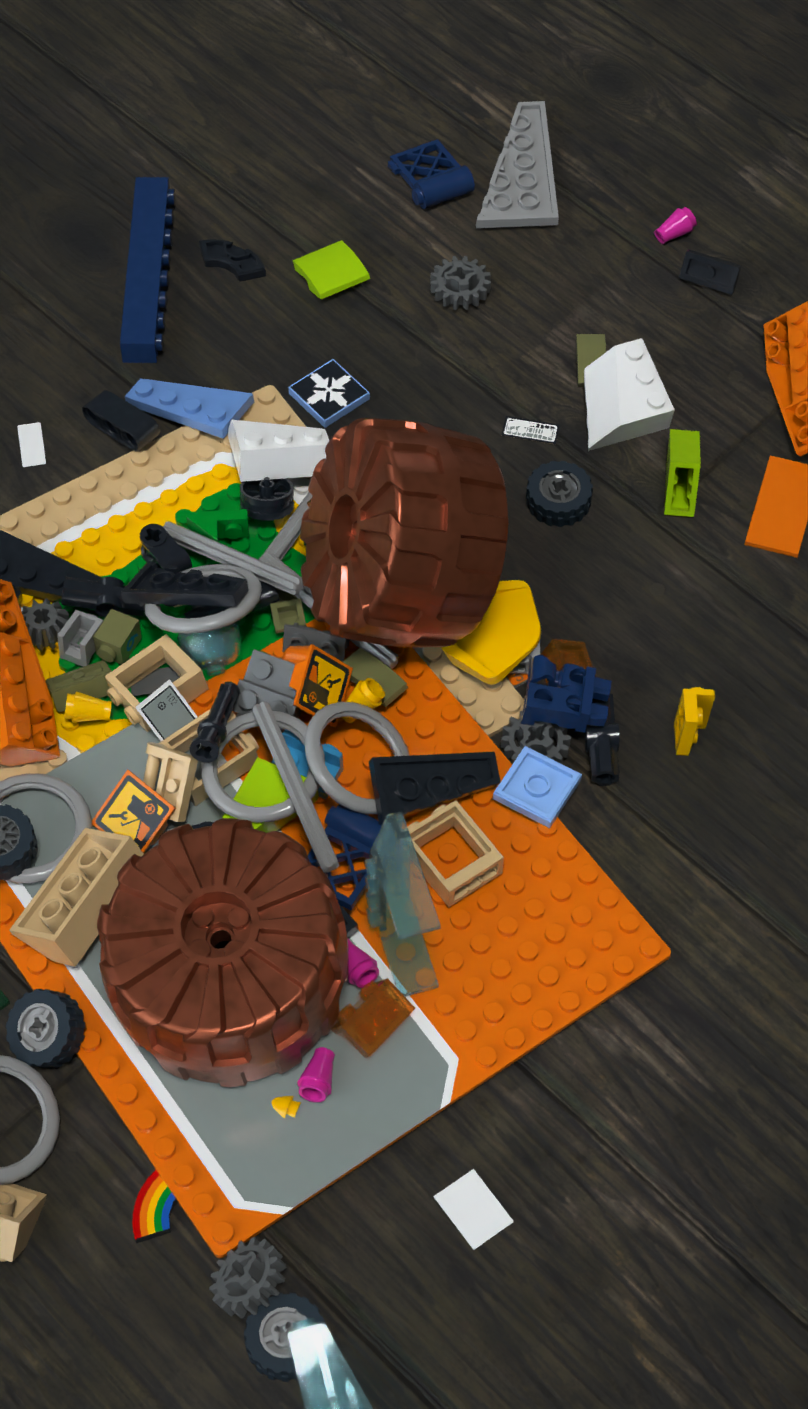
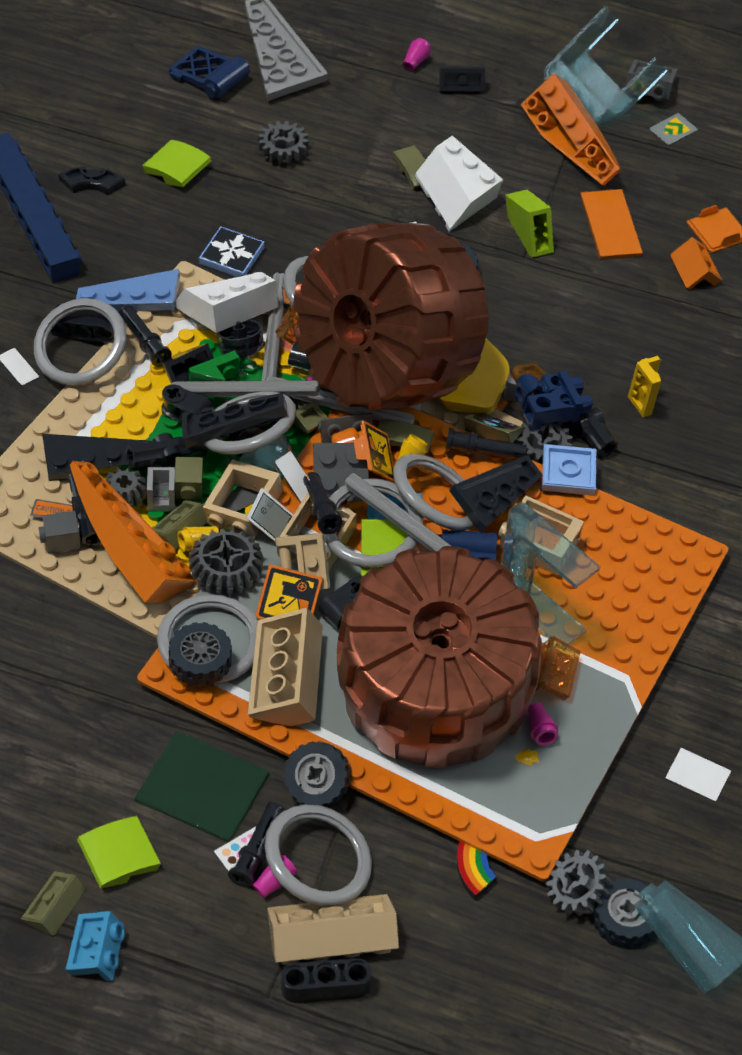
camera: 30 degrees left, 5 degrees down
none -> light grey wedge [34,298,126,385]
none -> black pin [119,305,172,367]
none -> black slope [163,343,214,384]
none -> dark grey gear [189,527,263,596]
none -> white sticker [275,451,309,502]
none -> black pin [445,428,527,459]
none -> olive slope [464,413,523,443]

